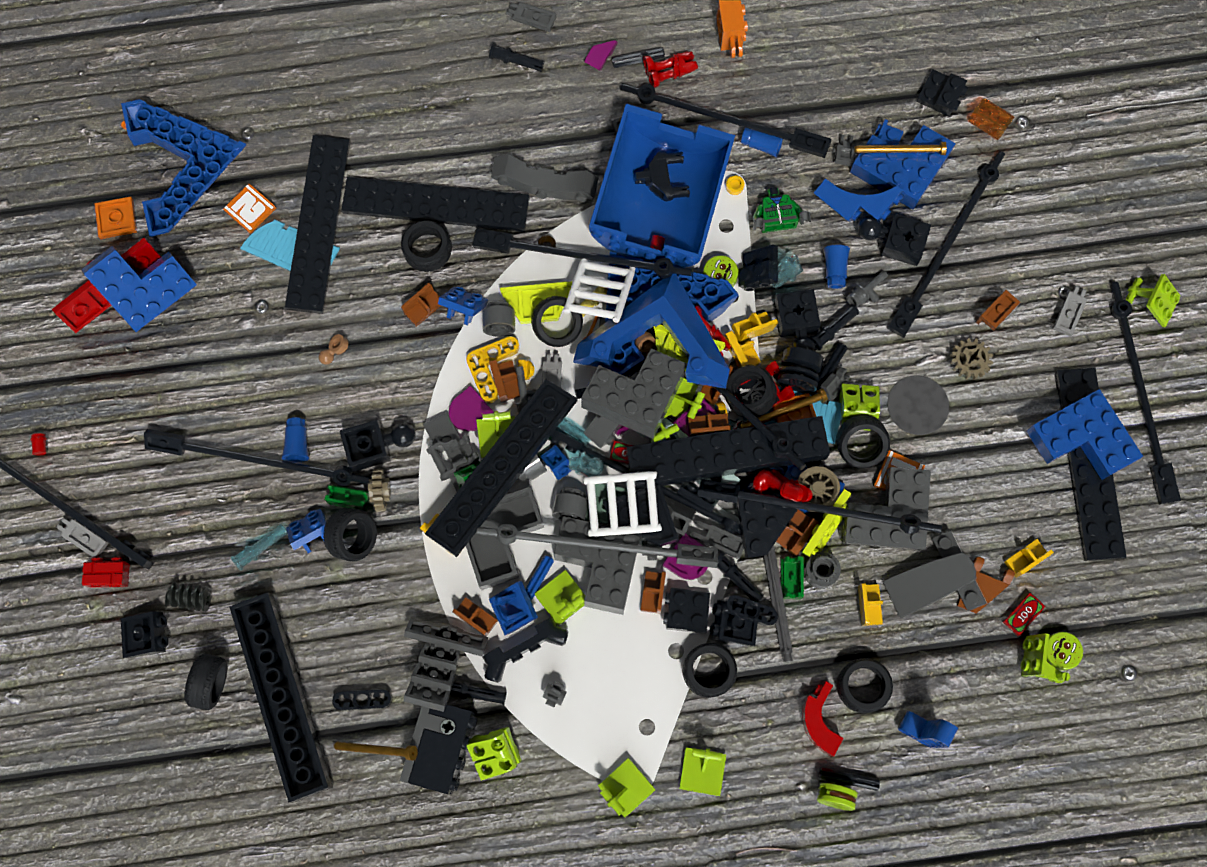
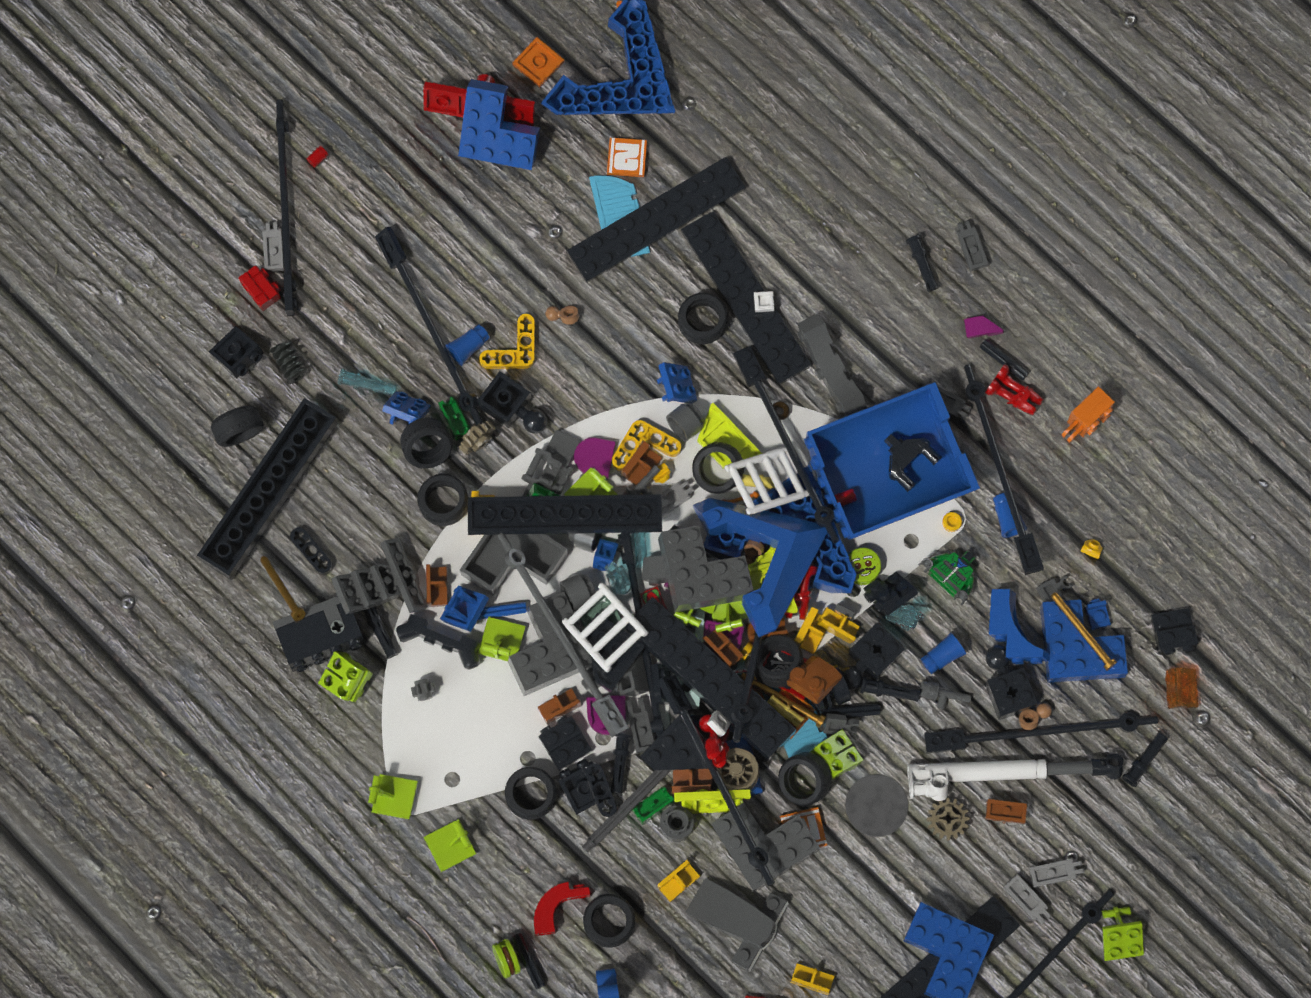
camera: 50 degrees right, 0 degrees up
dark orange panel [401,283,441,327] -> none
dark orange flag [957,557,1015,614] -> none
none -> black tyre [417,474,468,526]
none -> yellow beam [479,314,535,369]
none -> white tile [707,710,730,737]
none -> white tile [754,291,774,312]
none -> light yellow pin [767,695,804,728]
none -> dark orange slope [787,656,842,705]
none -> dark grey tile [834,604,855,620]
none -> white piece [907,753,1124,801]
none -> light grey hinge [1003,874,1051,925]
none -> medium nougat plate [1019,703,1052,730]
none -> yellow plate [1080,539,1103,559]
none -> black pin [1122,732,1168,787]

